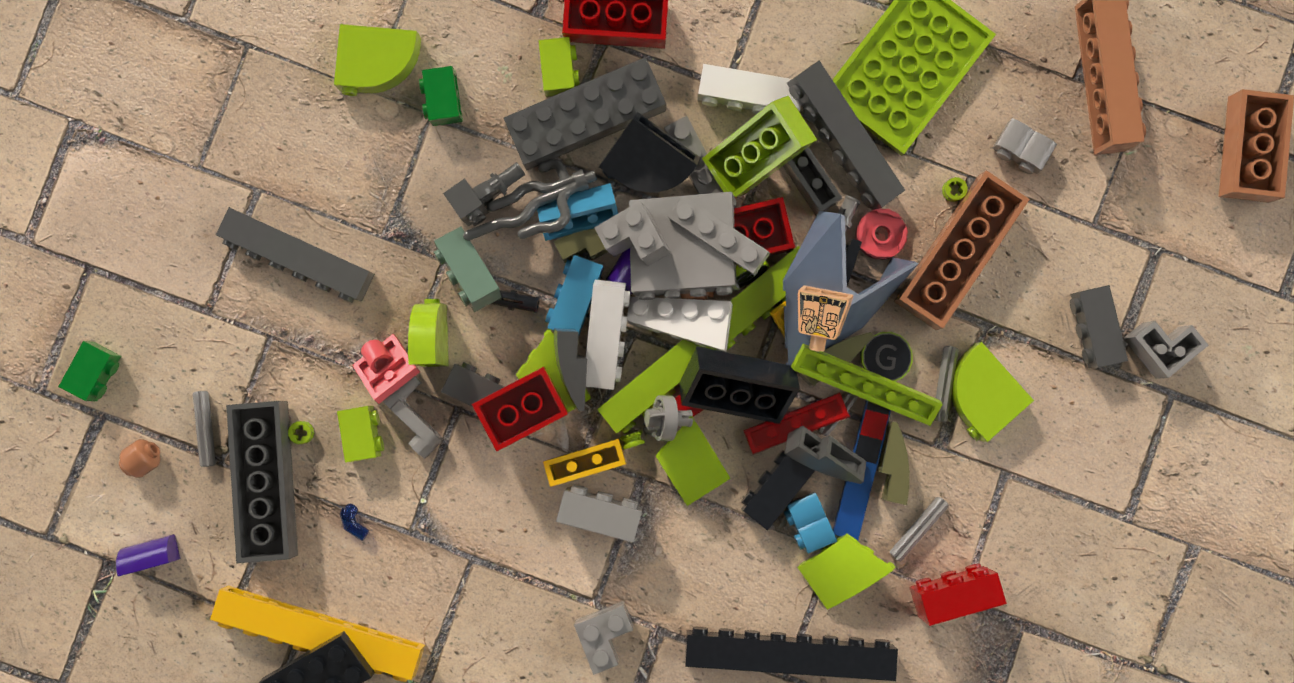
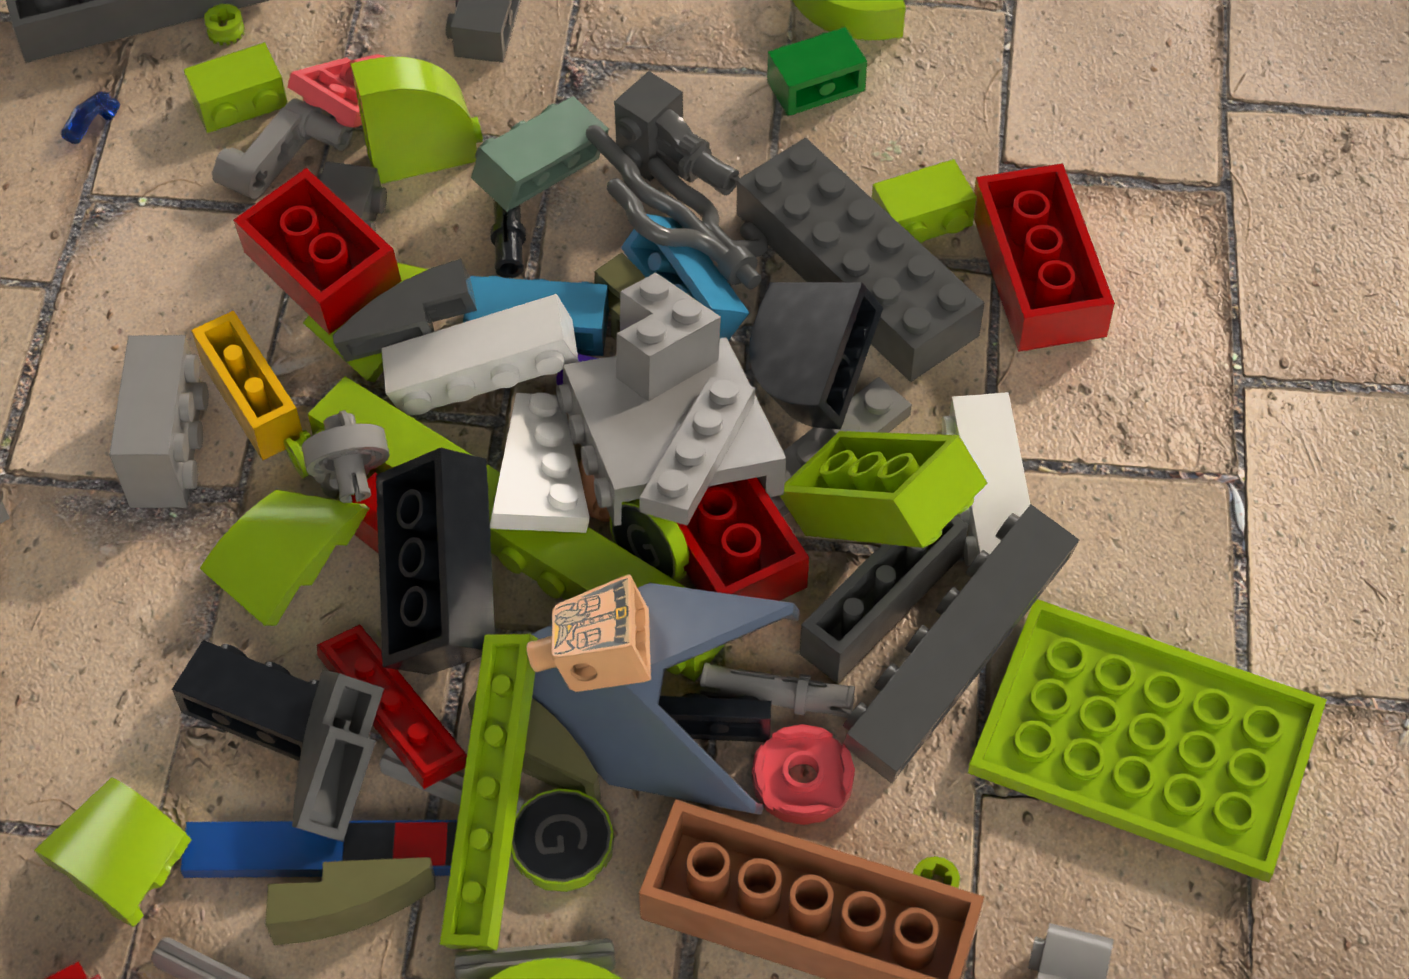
camera: 75 degrees right, 30 degrees down
dark azure brick [784,492,837,554] -> none

